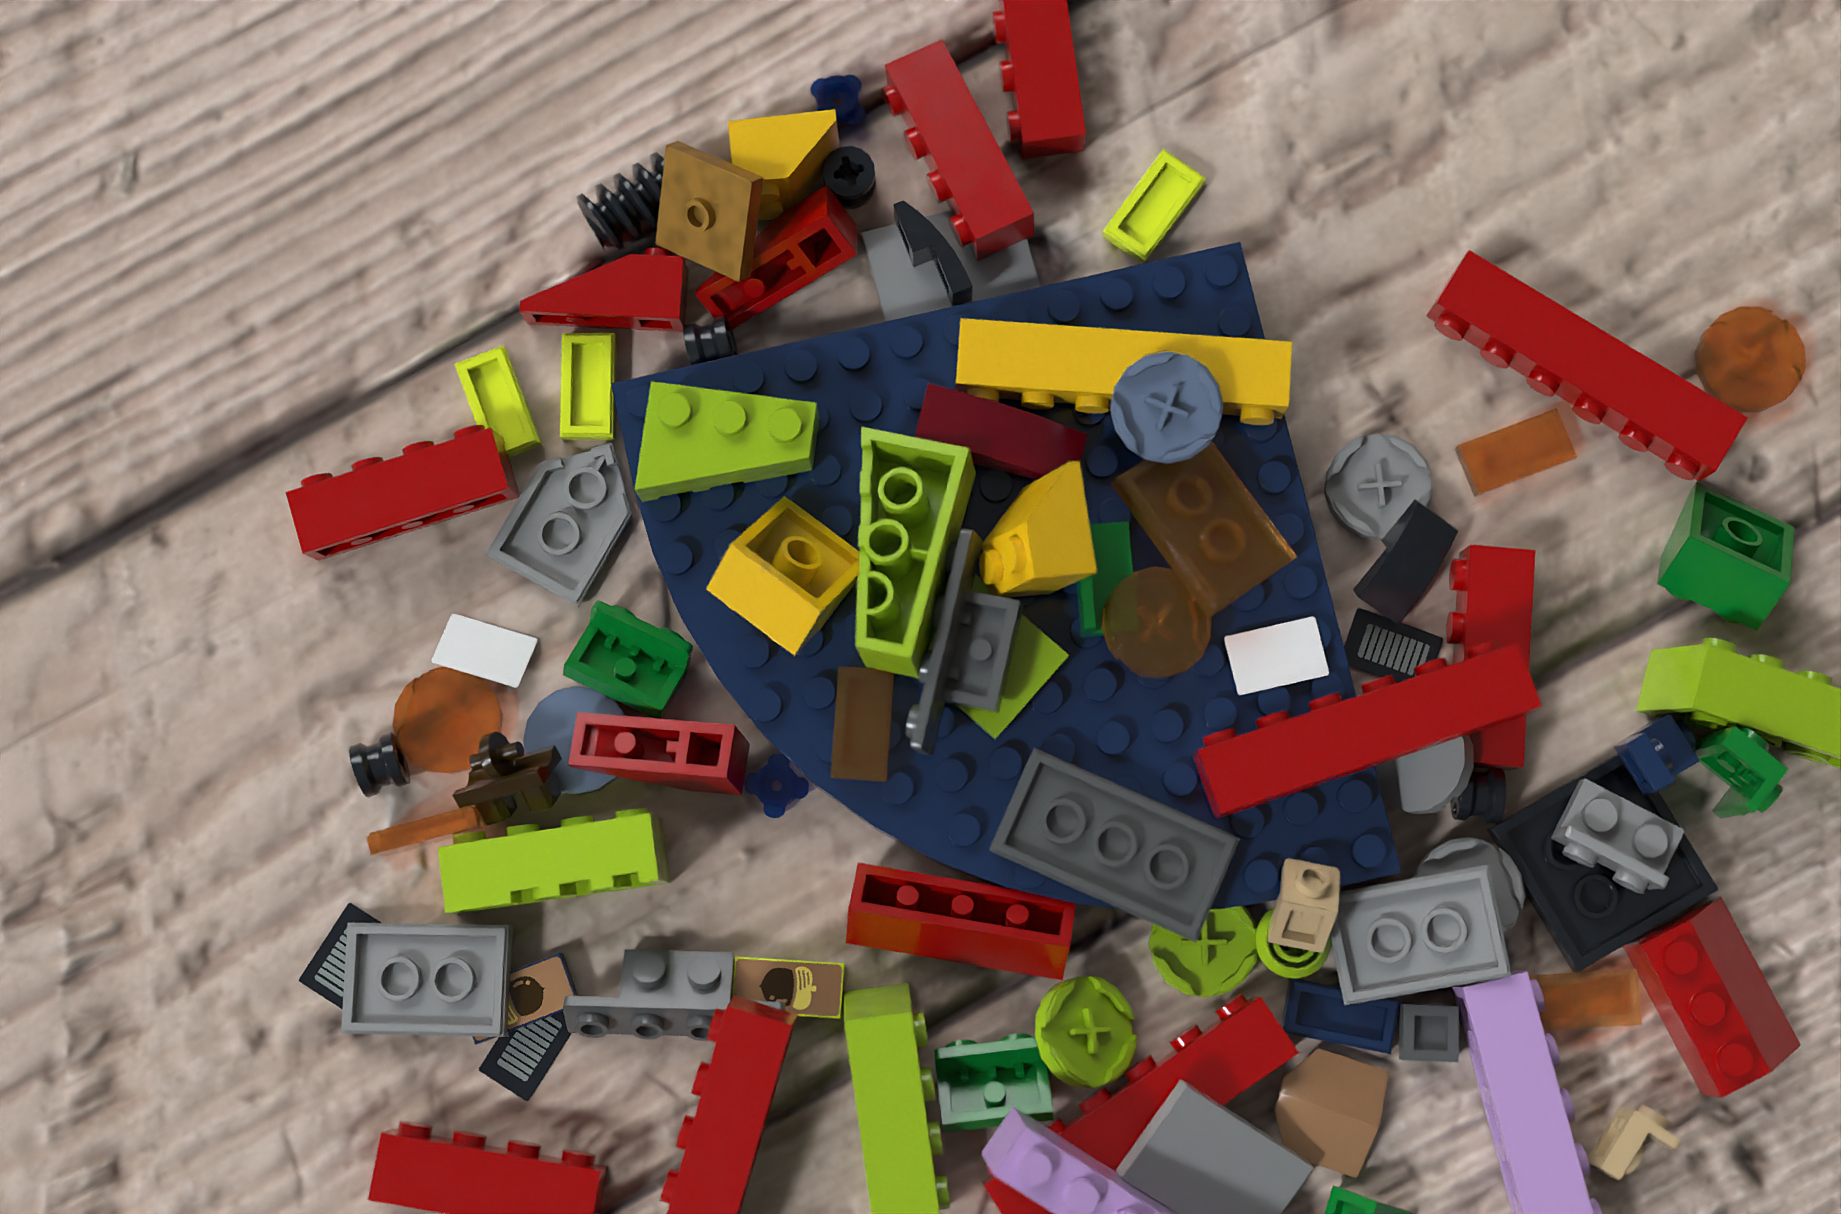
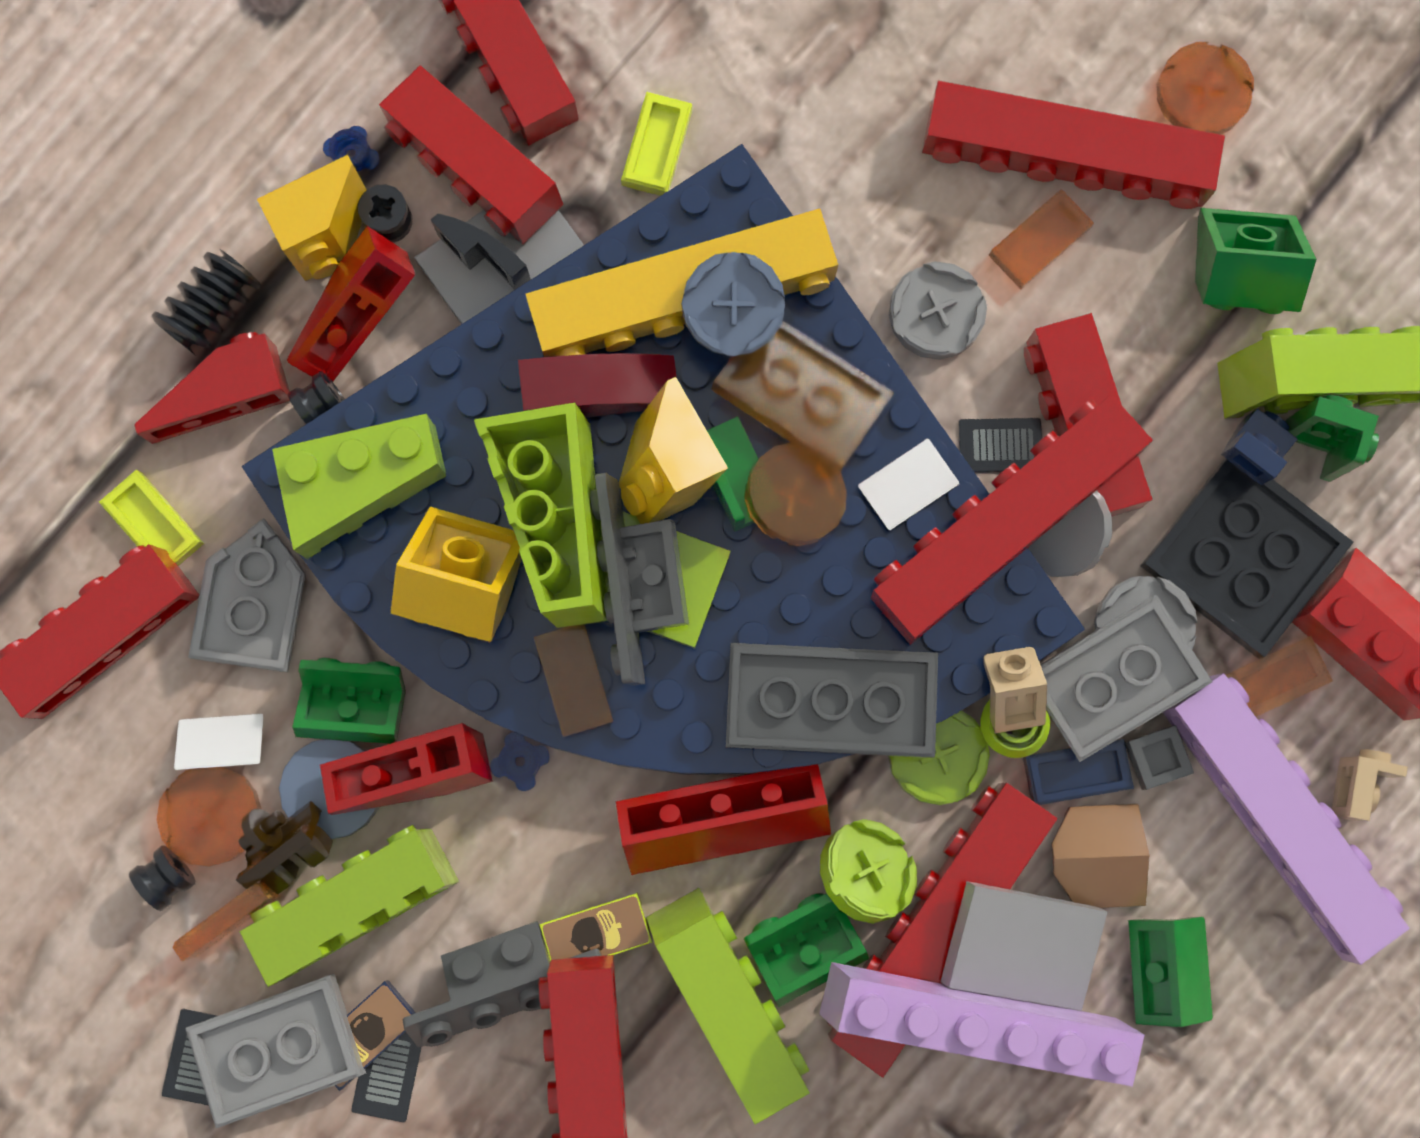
camera: 25 degrees left, 0 degrees up
neon yellow tile [560,333,617,441] -> none
pearl gold plate [655,141,763,282] -> none
black slope [1353,499,1458,625] -> none
black wheel [1450,768,1506,823] -> none
light grey bracket [1551,779,1685,894] -> none

